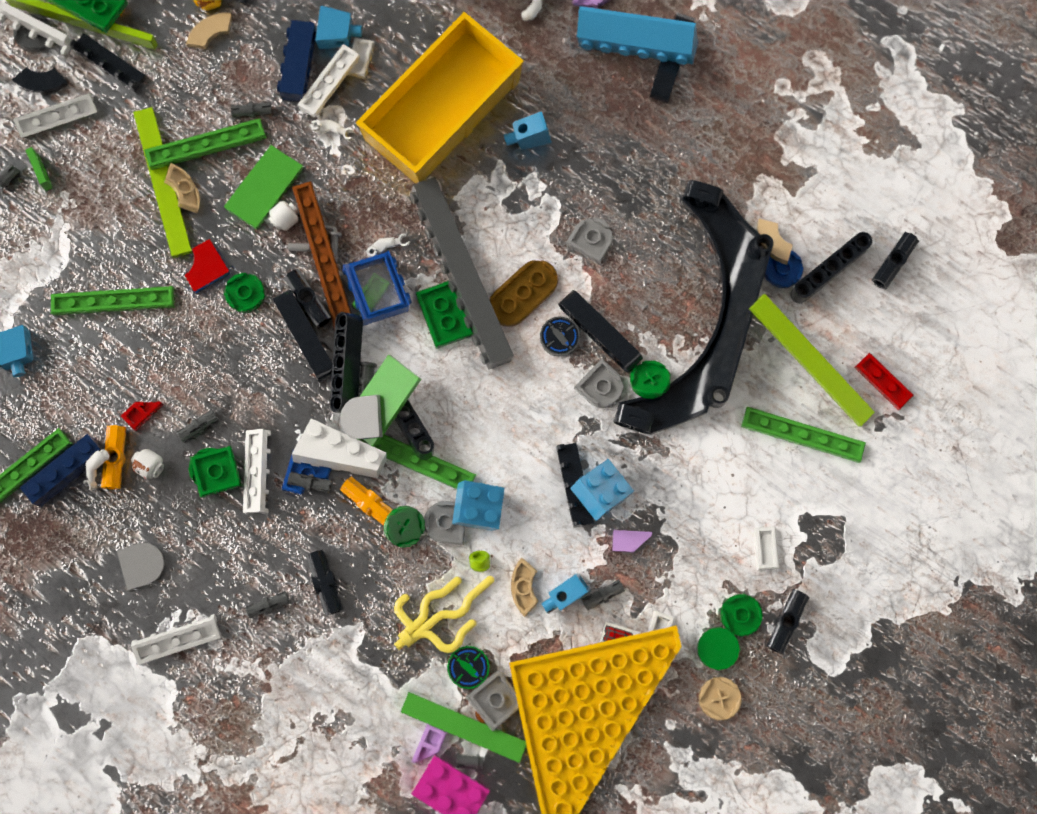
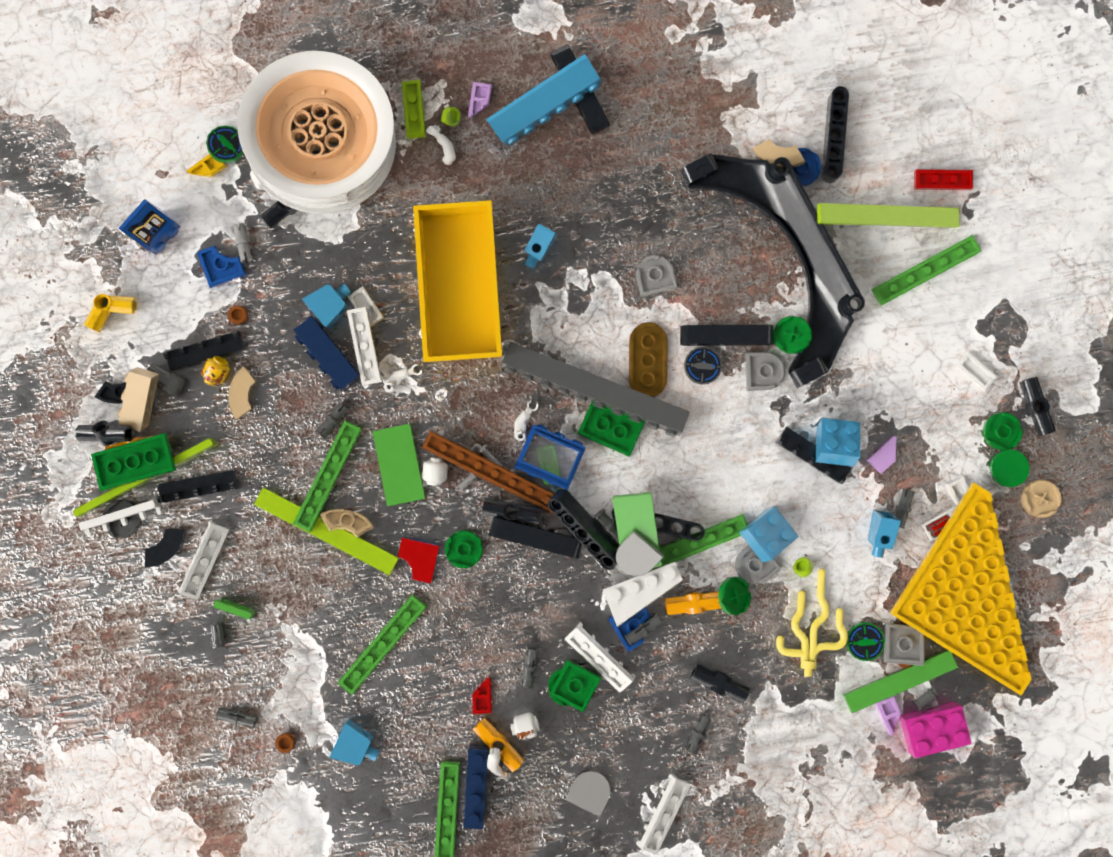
camera: 40 degrees left, 10 degrees up
tan tile [511,557,539,617] -> none
black piece [872,232,919,290] -> none

